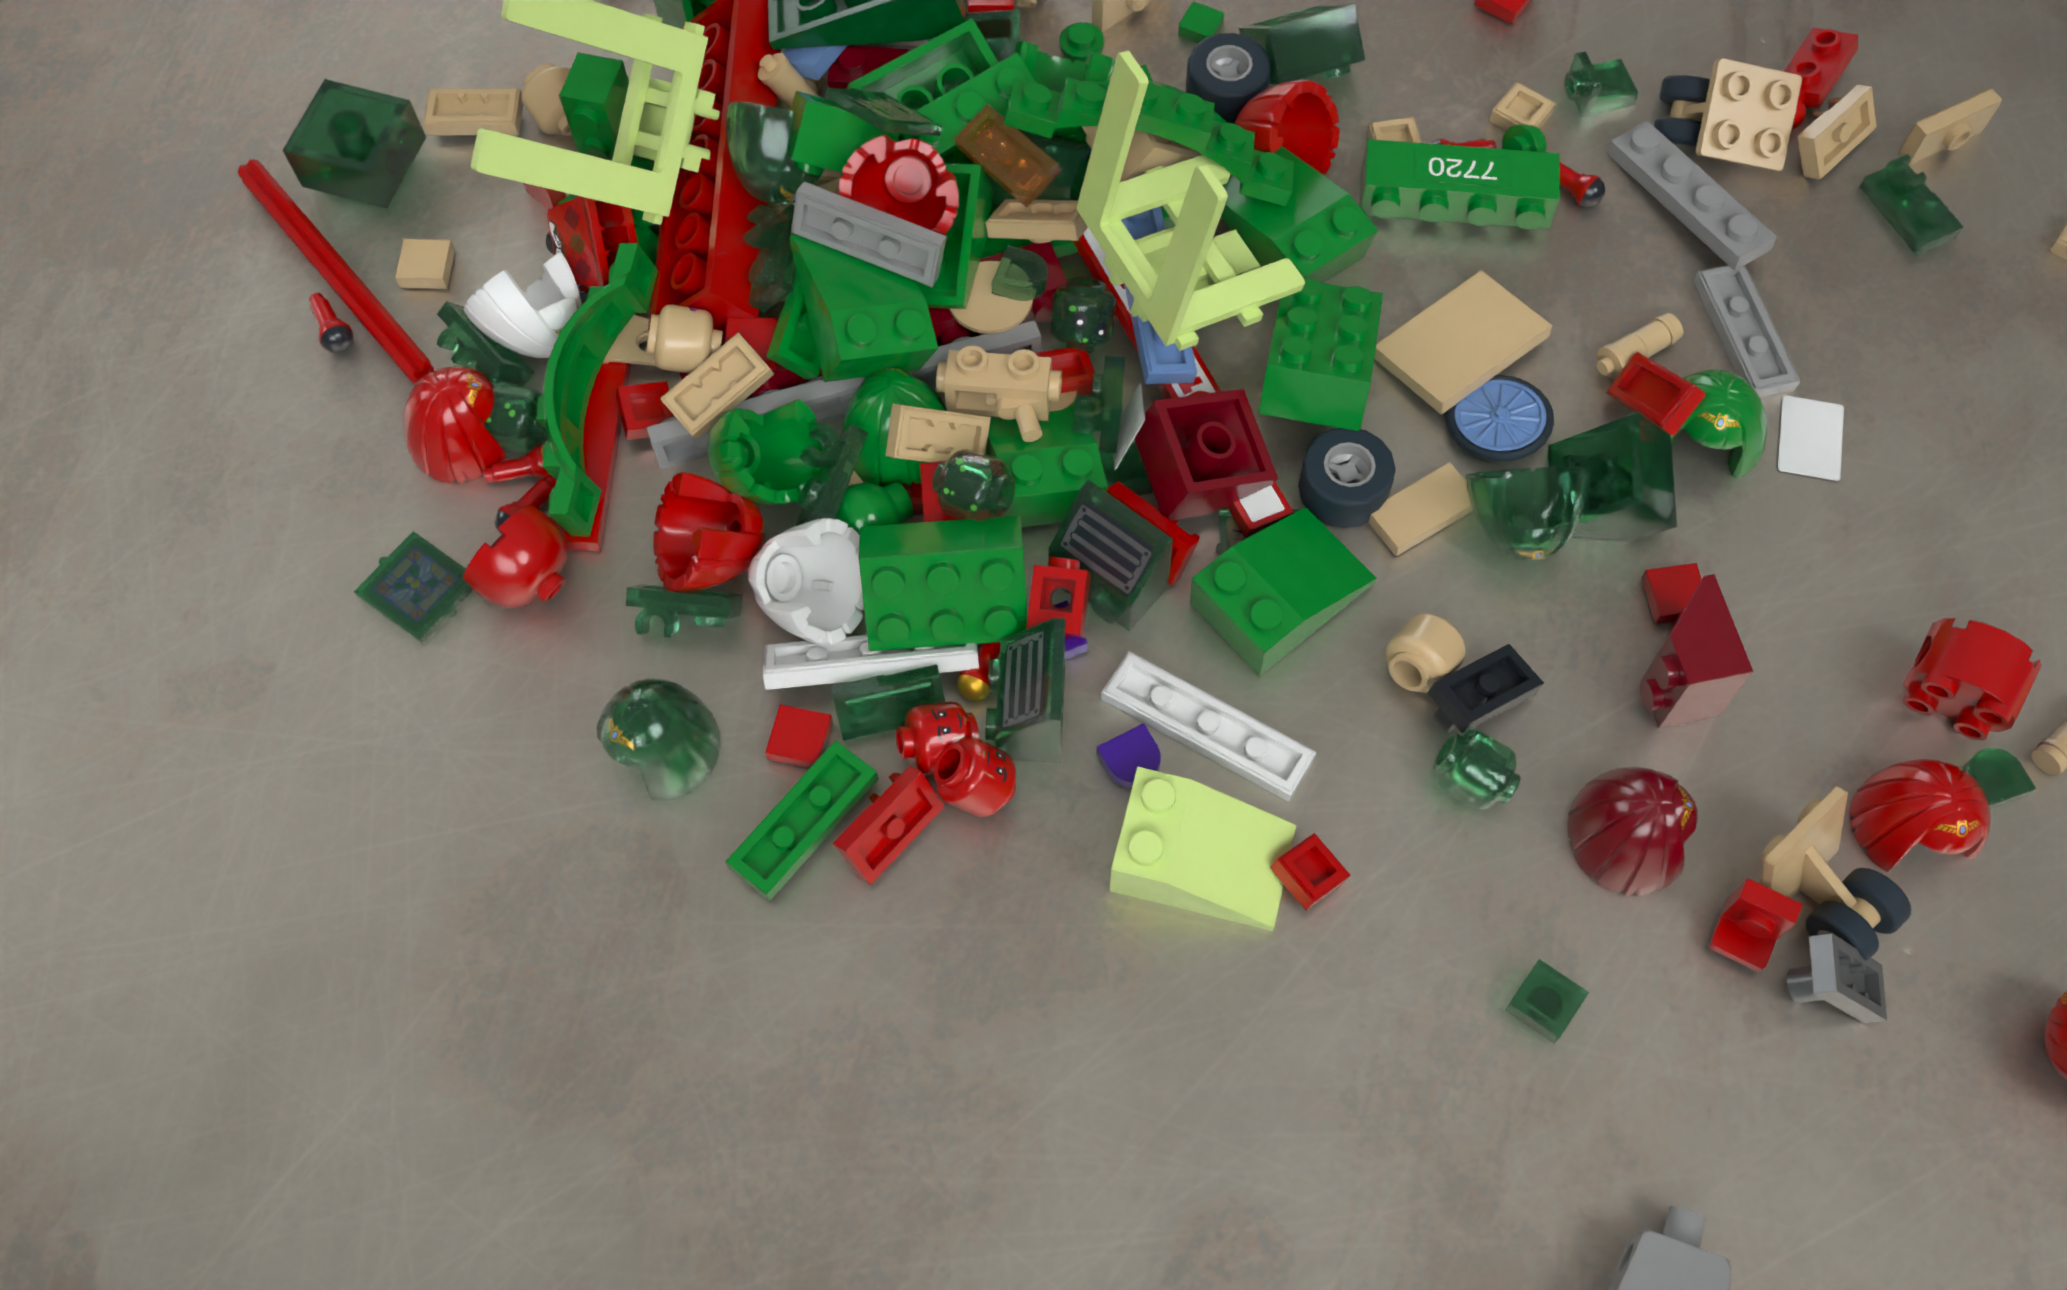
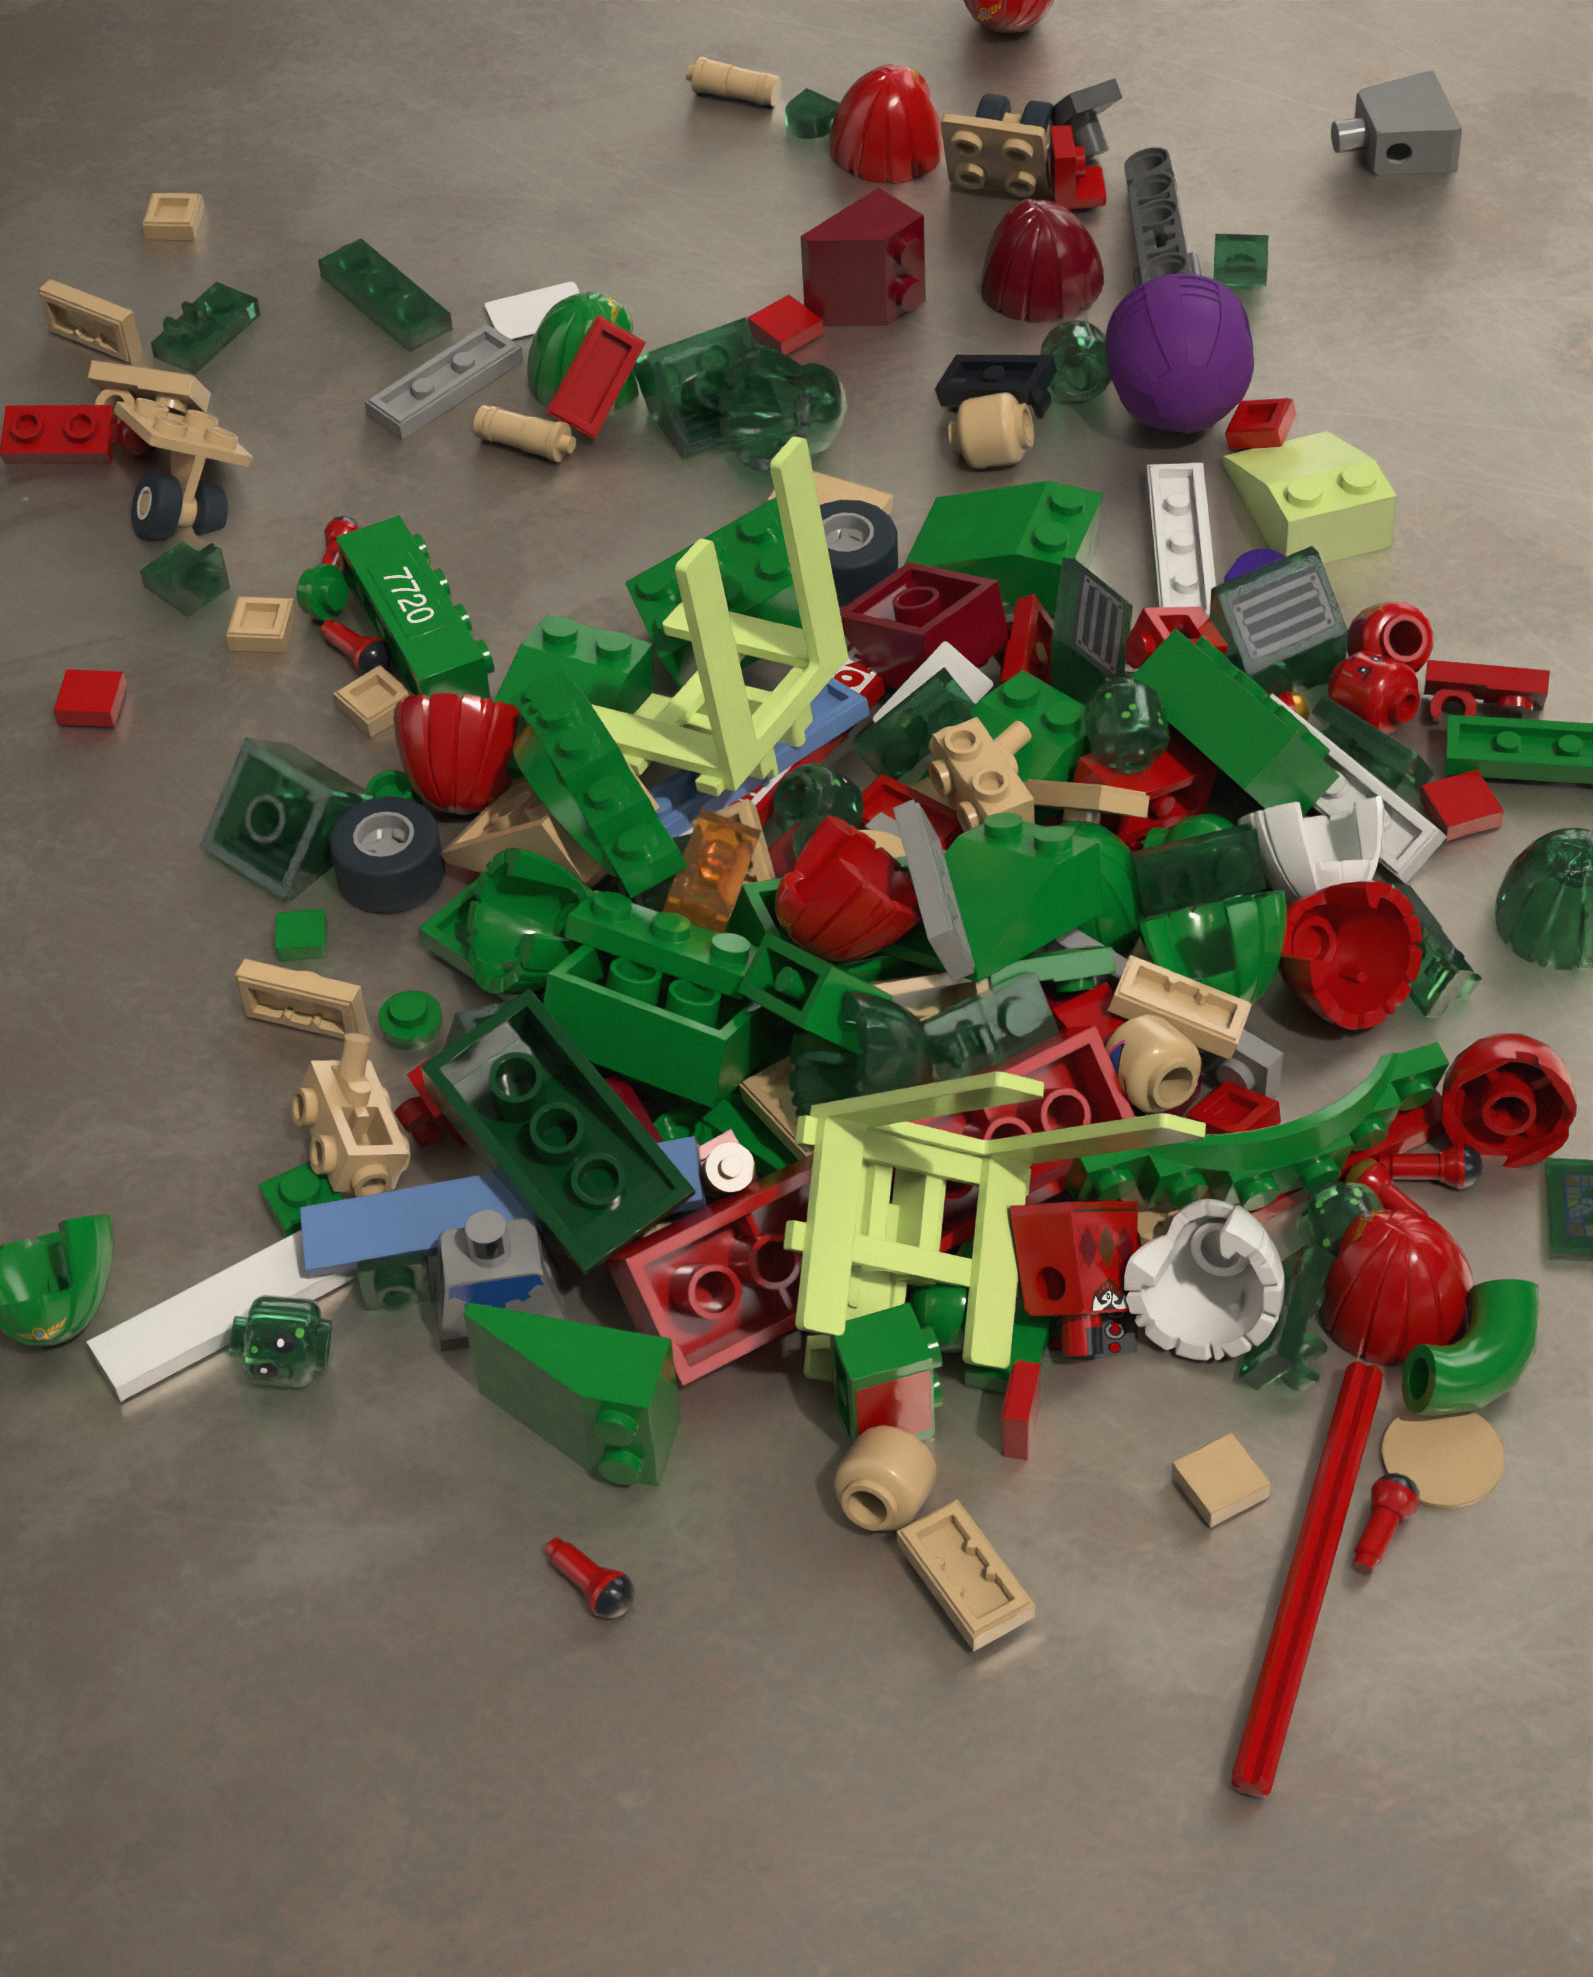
camera: 120 degrees left, 15 degrees down
clear green brick [282,79,427,209] -> none
clear green piece [824,87,943,136] -> none
tan tile [1374,270,1552,415] -> none
medium blue wheel [1446,375,1554,462] -> none
light grey plate [1607,121,1777,271] -> none
red brick [1902,618,2042,741] -> none
none -> clear green plate [318,238,453,353]
none -> dark purple piece [1106,147,1254,433]
none -> tan piece [1381,1410,1505,1509]
none -> green cylinder [1401,1279,1540,1416]

